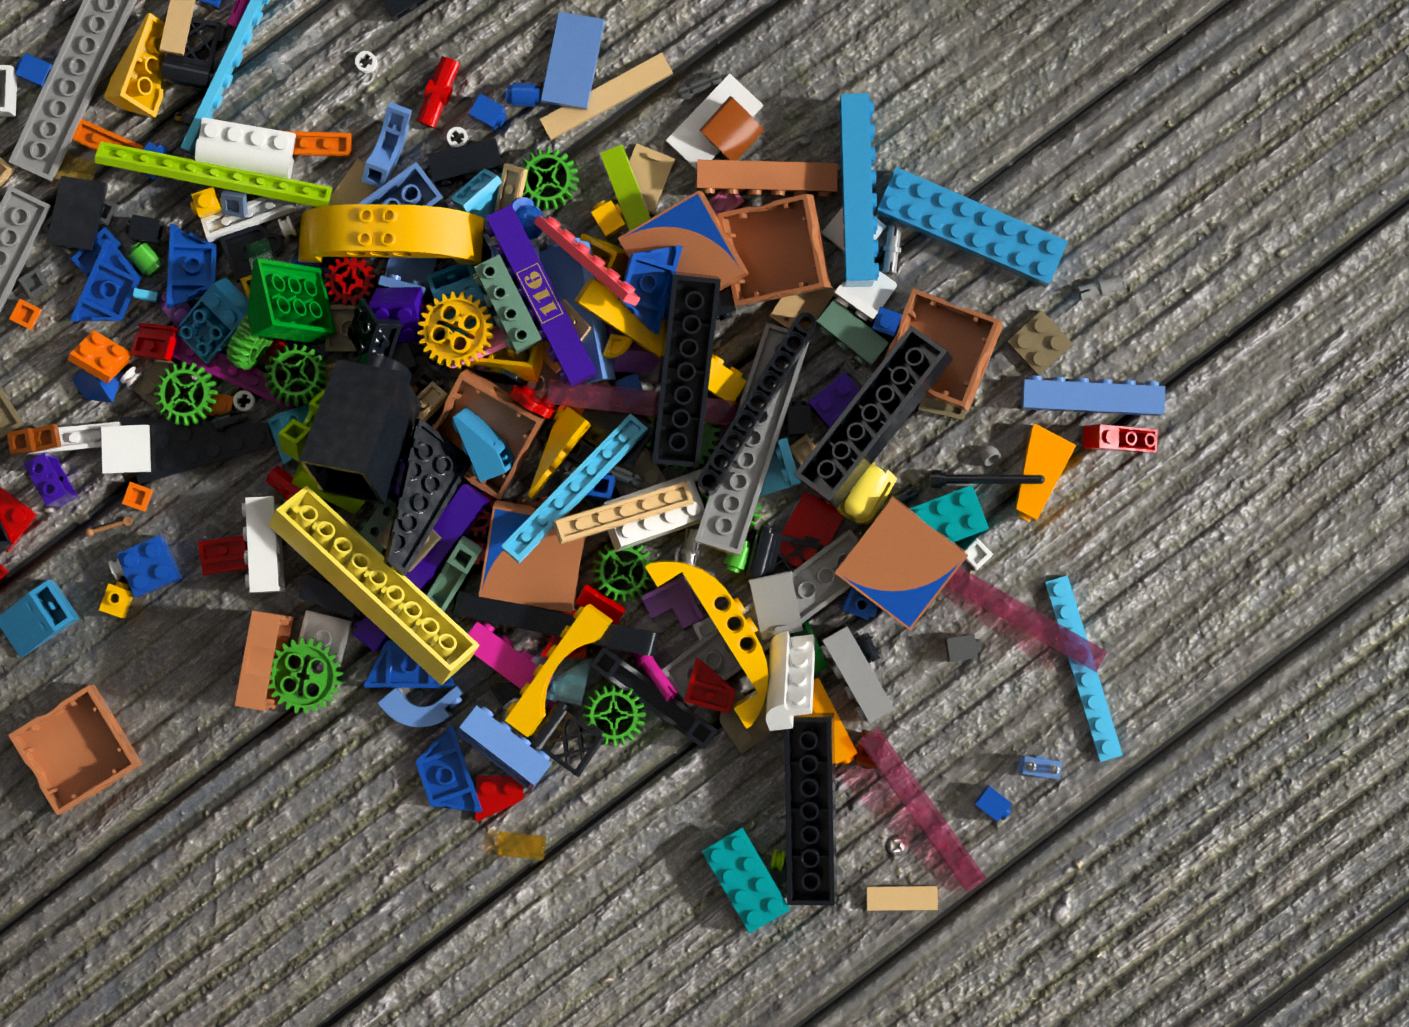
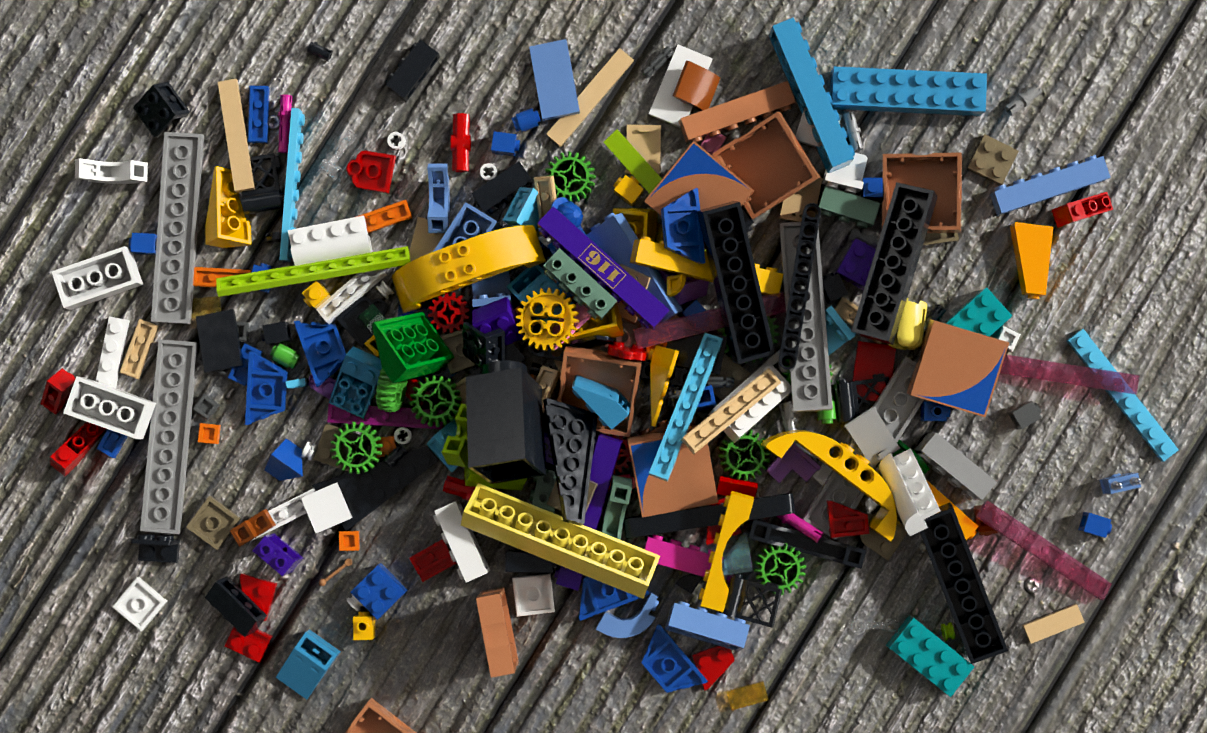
camera: 20 degrees left, 0 degrees up
orange plate [68,330,132,384] -> none
red plate [130,323,179,361] -> none
sand blue plate [221,190,248,218] -> none
bright green gear [268,637,343,714] -> none
coral plate [534,215,641,306] -> none
black pin [856,632,881,663] -> none
black piece [931,470,1045,488] -> none
light grey hinge [980,445,1001,466] -> none
none -> red plate [346,151,396,194]

